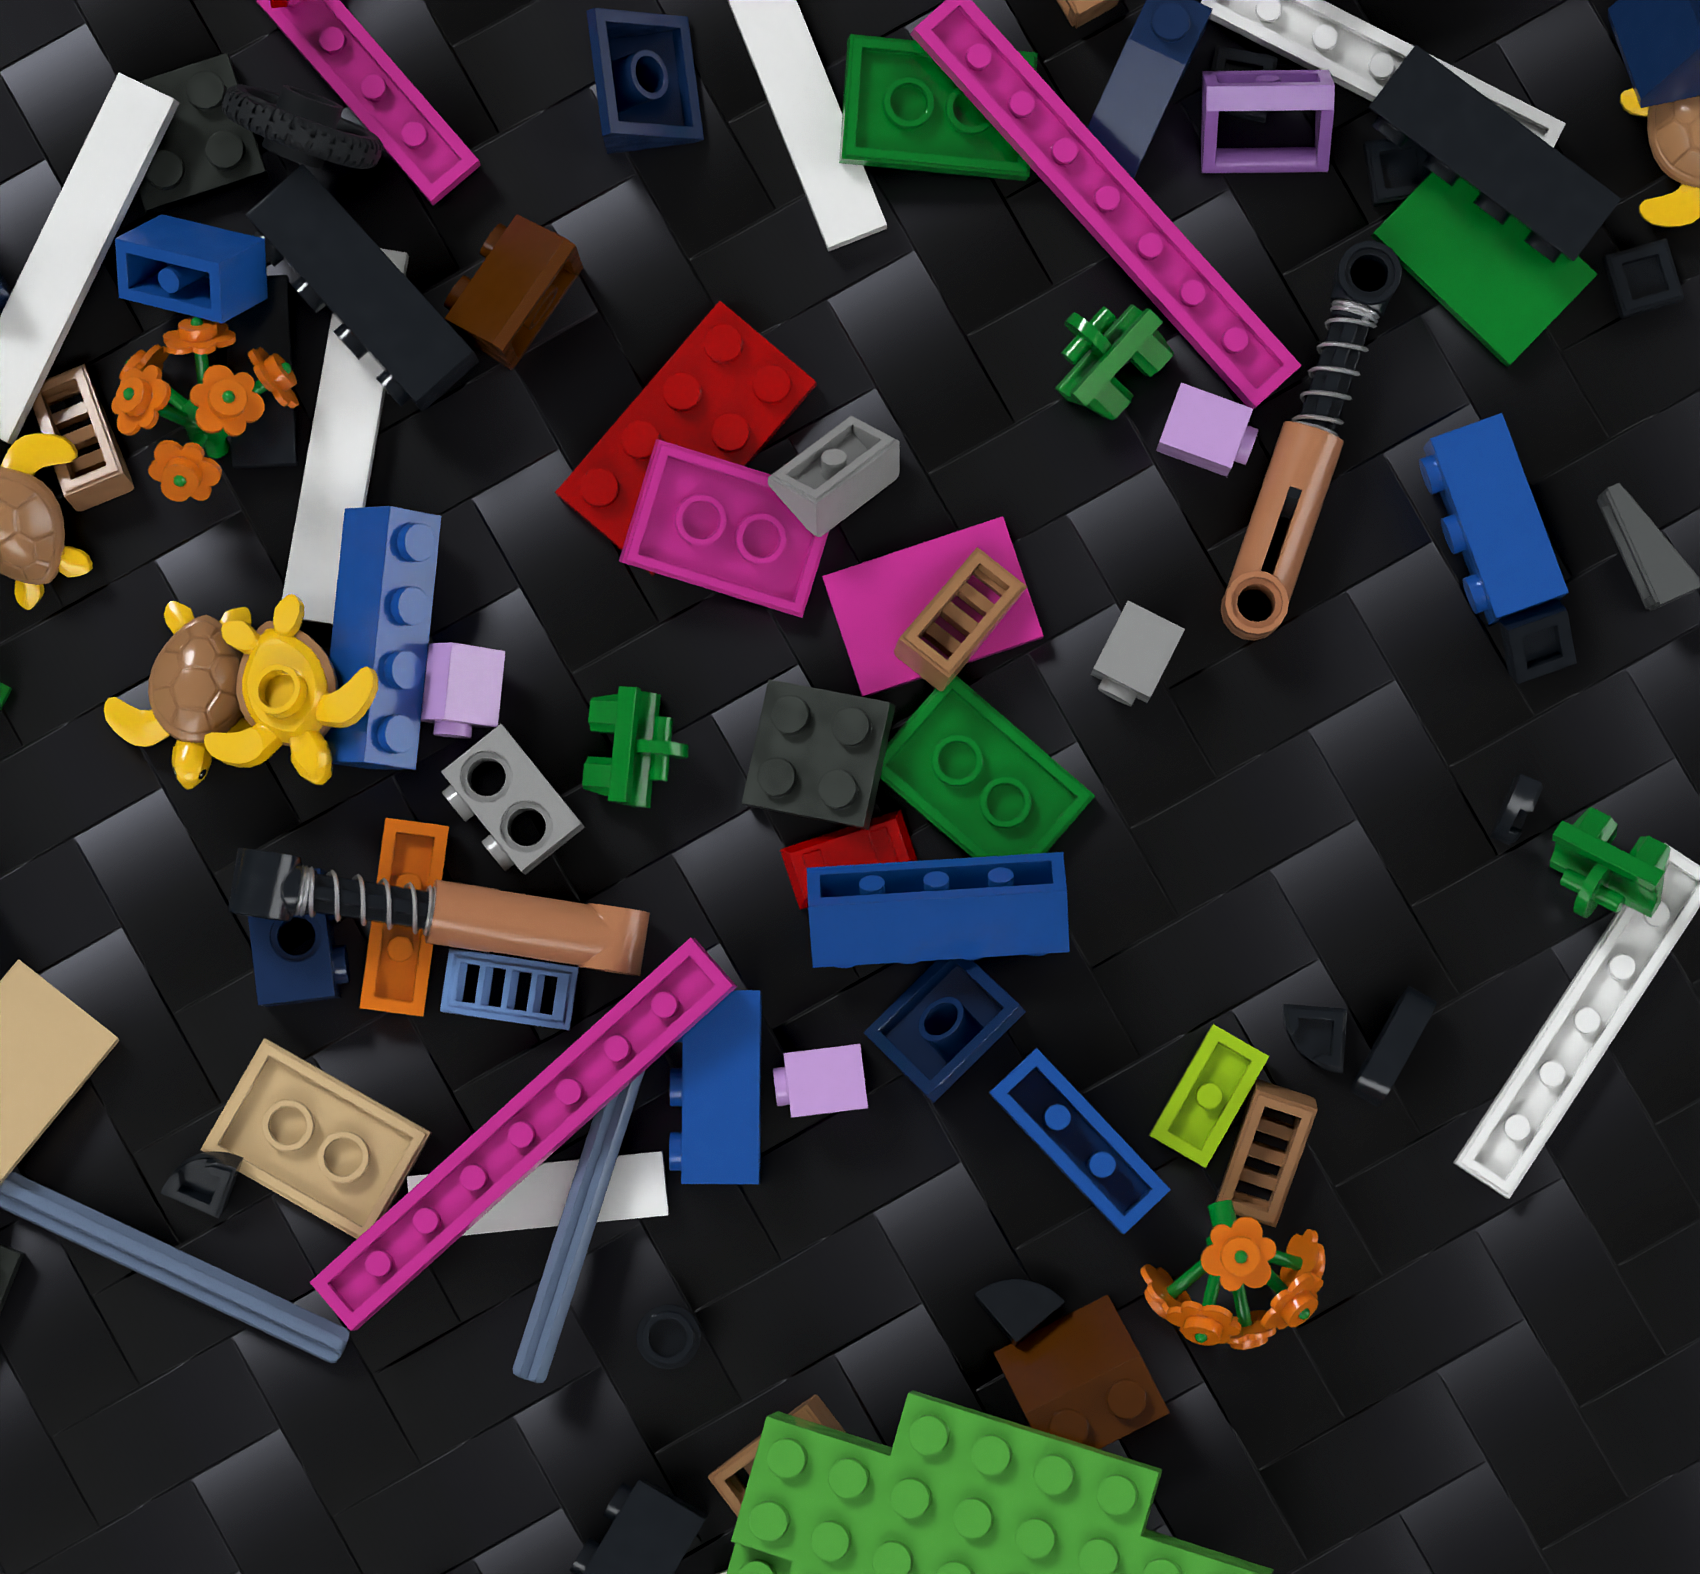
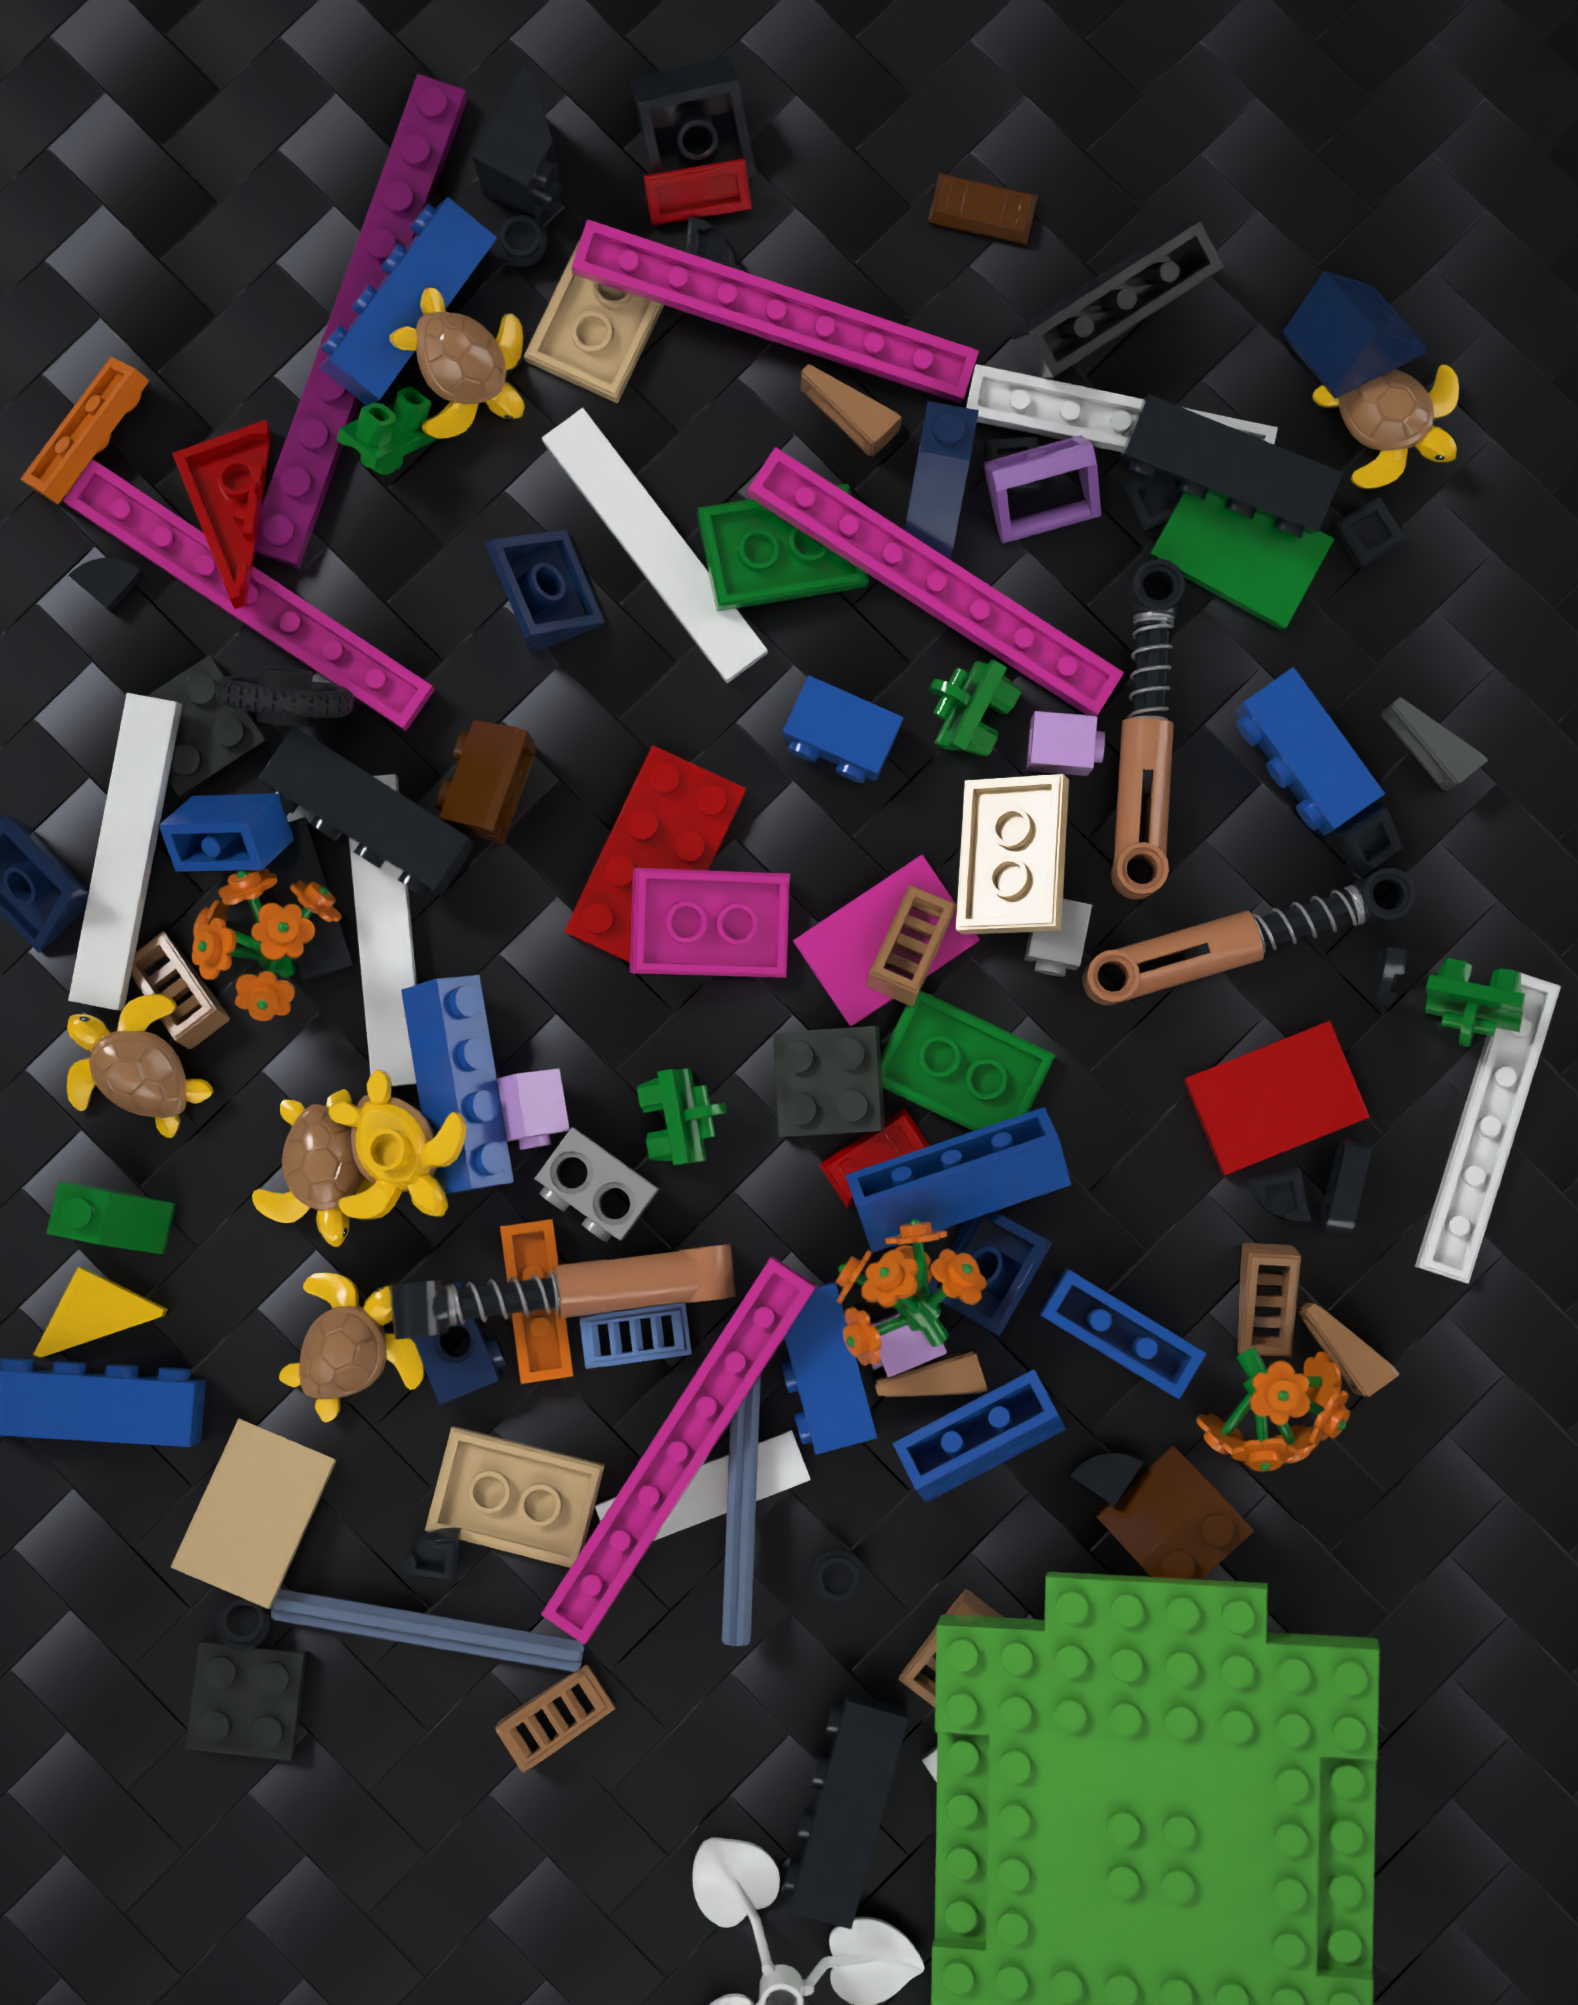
camera: 20 degrees left, 0 degrees up
light grey slope [768,416,900,537] -> none
lime plate [1149,1024,1269,1168] -> none
none -> animal [279,1273,425,1423]
none -> medium nougat slope [495,1663,616,1773]
none -> blue brick [782,675,903,784]
none -> orange plant [835,1219,987,1365]
none -> medium nougat slope [873,1348,988,1397]
none -> blue brick [892,1369,1066,1503]
none -> tile [956,774,1069,935]
none -> piece [1082,868,1416,1006]
none -> red tile [1183,1021,1370,1175]
none -> medium nougat slope [1296,1302,1400,1397]

